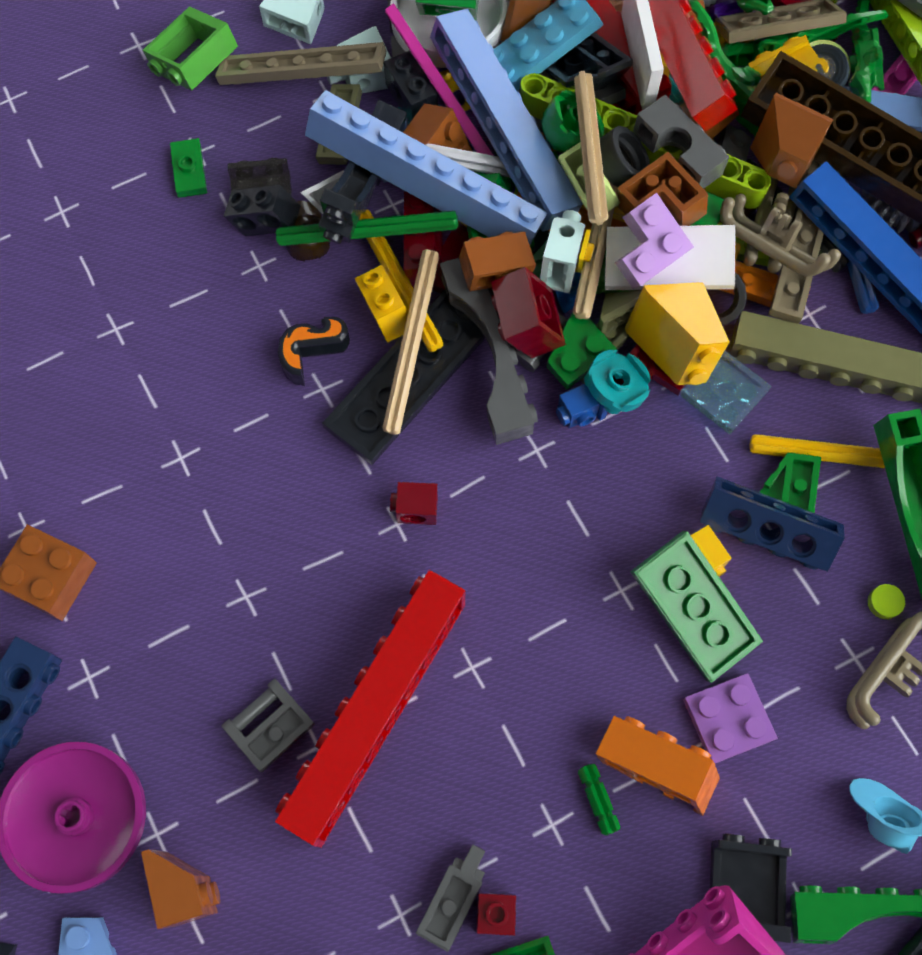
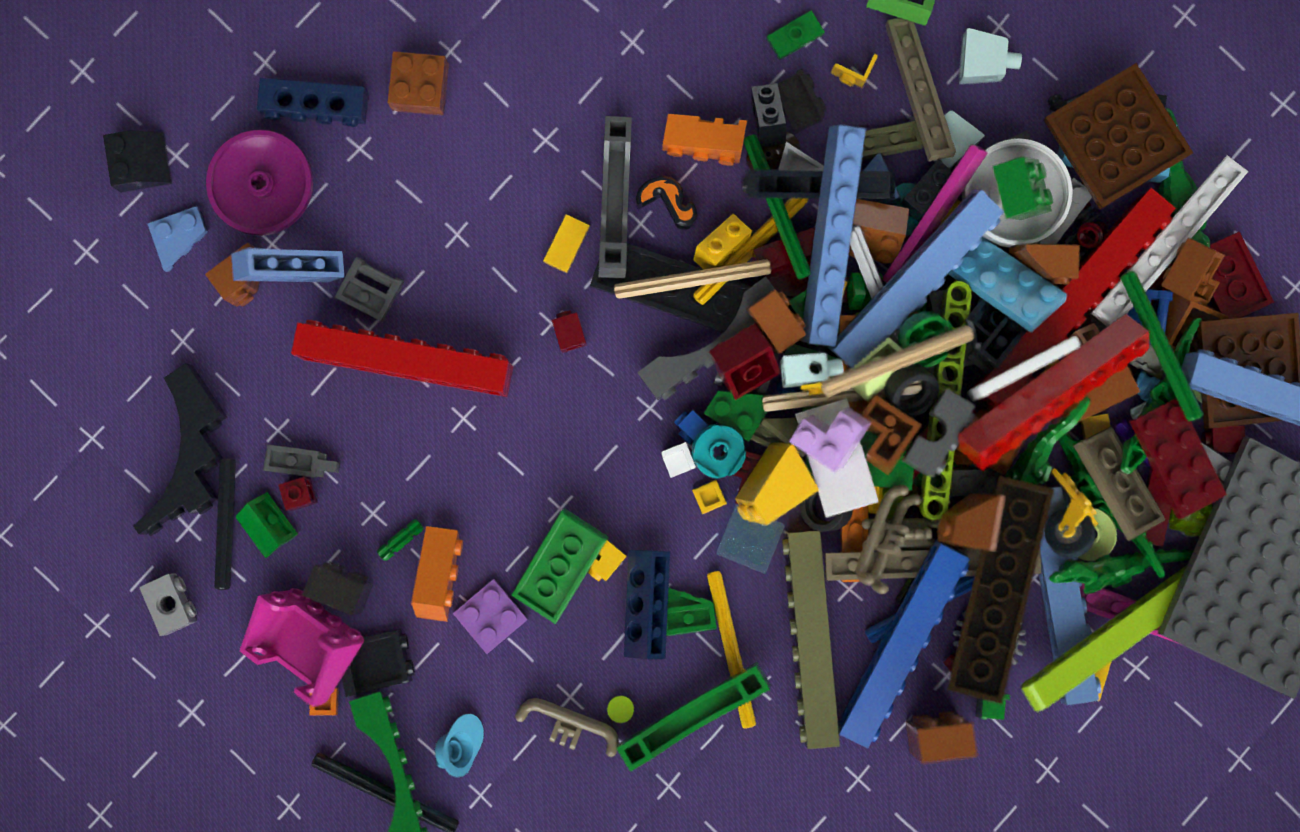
camera: 75 degrees right, 15 degrees up
none -> medium blue brick [231,248,344,282]
none -> clear smoke brick [302,561,373,615]
none -> yellow tile [543,214,590,273]
none -> dark grey arch [599,116,632,278]
none -> white panel [661,442,695,478]
none -> orange wedge [663,114,747,166]
none -> yellow tile [692,480,727,514]
none -> yellow bracket [831,54,878,88]

